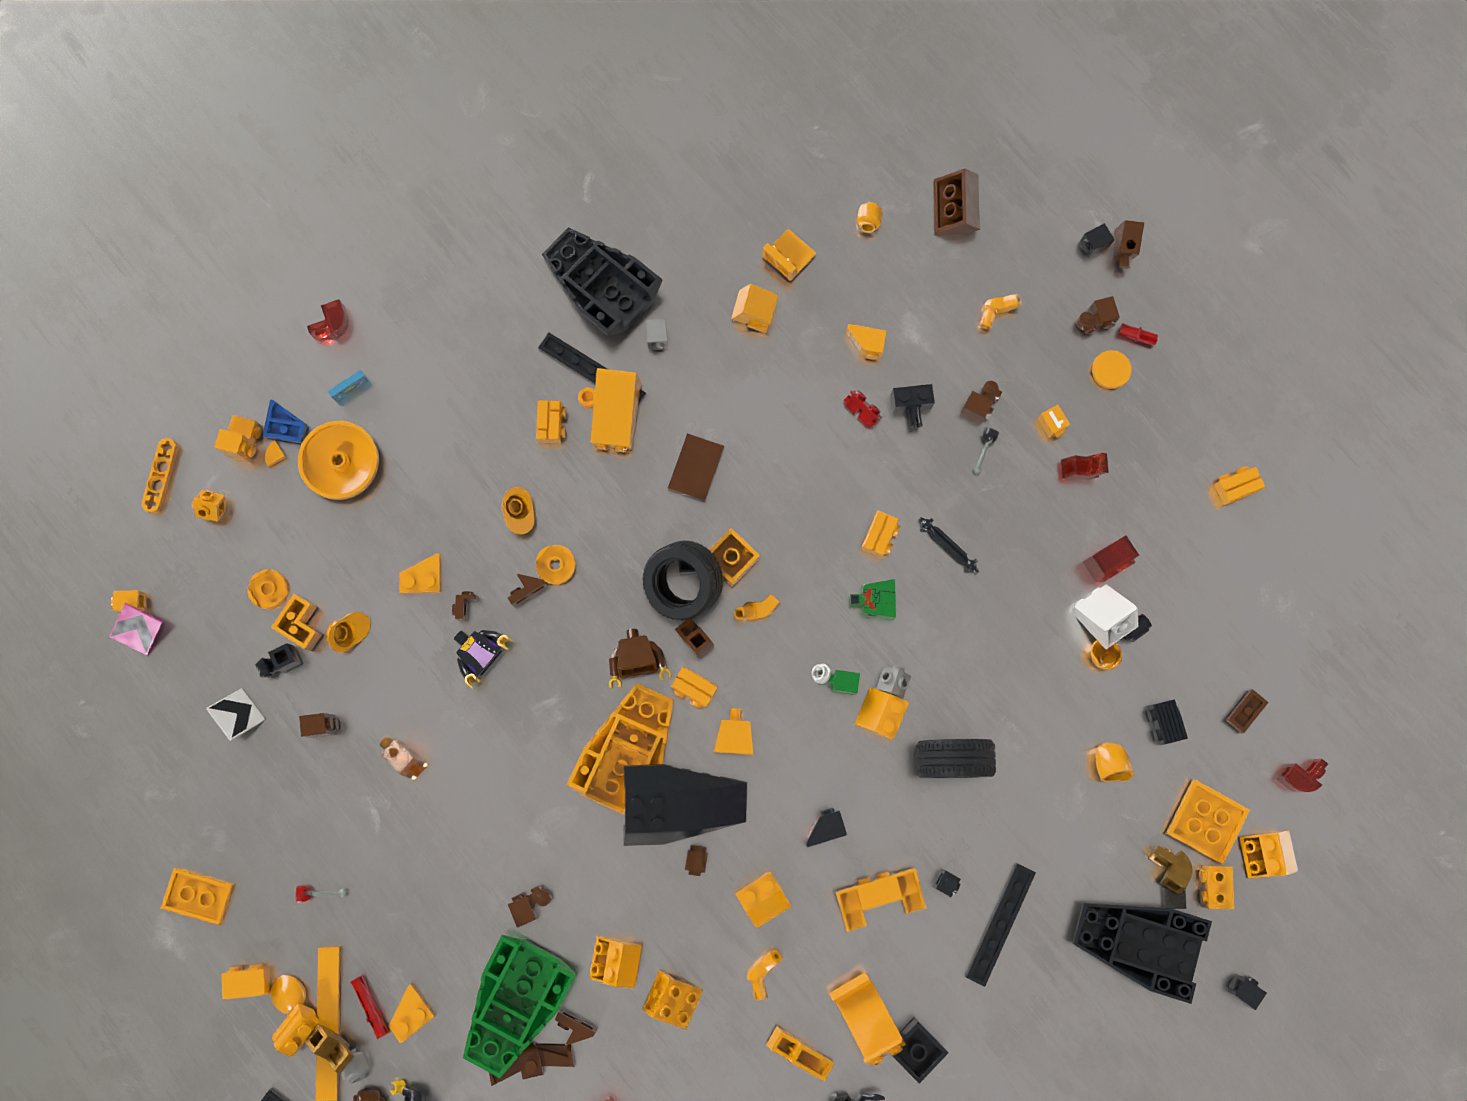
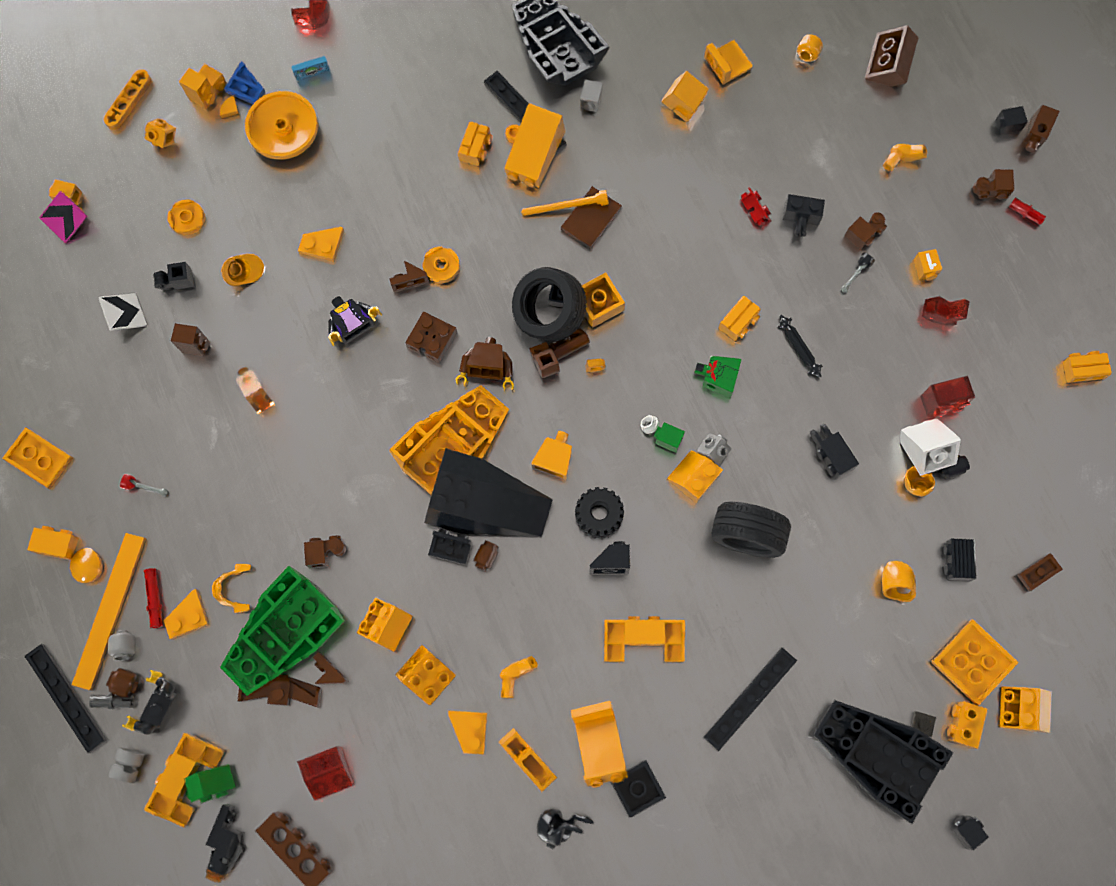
camera: 20 degrees right, 5 degrees down
light orange brick [271,594,322,651] -> none
light orange brick [272,1003,319,1057] -> none
pearl gold brick [305,1024,354,1074] -> none
reddish brown bracket [452,591,479,621] -> none
light orange piece [501,487,534,535] -> none
light orange brick [671,666,718,709] -> none
light orange arm [734,594,781,620] -> none
light orange slope [735,871,792,928] -> none
light orange slope [846,324,887,360] -> none
black brick [933,869,961,897] -> none
light orange tile [1092,350,1132,389] -> none
pearl gold brick [1149,846,1193,894] -> none
clear red brick [1277,759,1328,792] -> none
none -> light orange helmet [212,564,251,613]
none -> reddish brown piece [405,311,457,364]
none -> black bracket [428,529,473,566]
none -> light orange wing [448,711,487,754]
none -> light orange piece [521,190,609,216]
none -> reddish brown brick [548,328,590,360]
none -> black tyre [575,487,624,538]
none -> light orange tile [585,359,606,372]
none -> black hinge [810,424,859,479]

